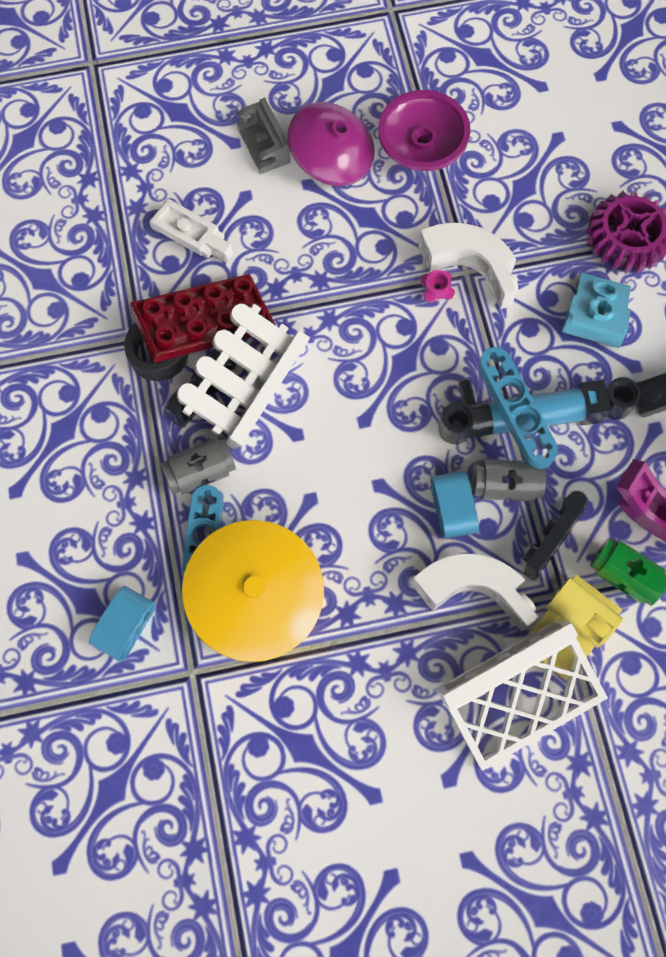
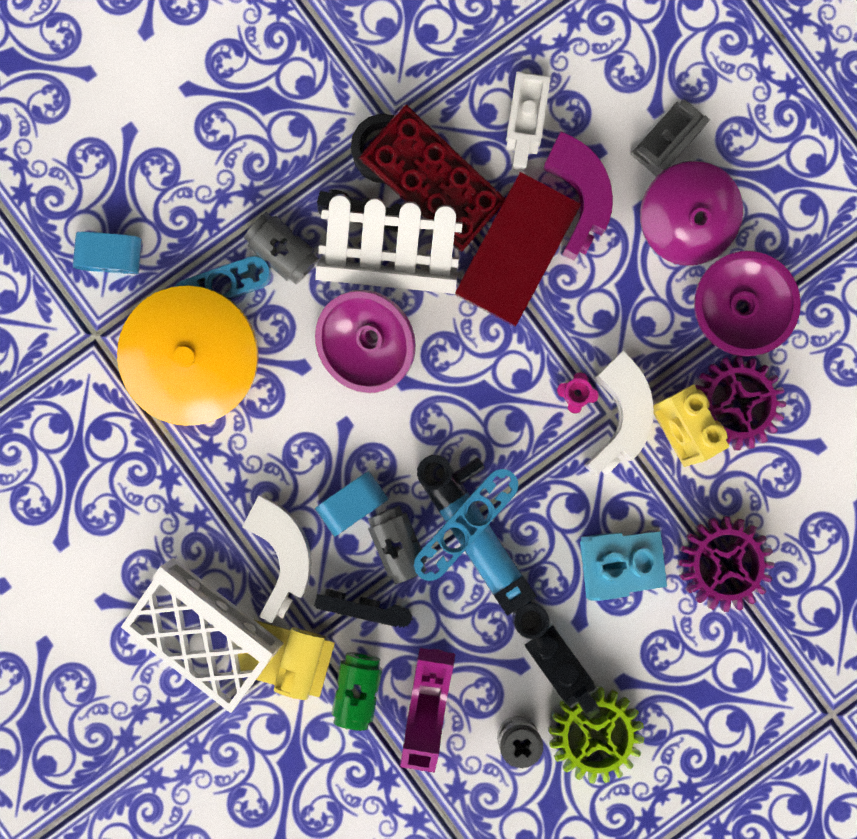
camera: 60 degrees right, 15 degrees up
none -> magenta dish [315,290,416,393]
none -> dark red tile [454,172,581,327]
none -> magenta arch [543,131,613,261]
none -> light yellow plate [653,384,730,467]
none -> magenta gear [695,356,786,451]

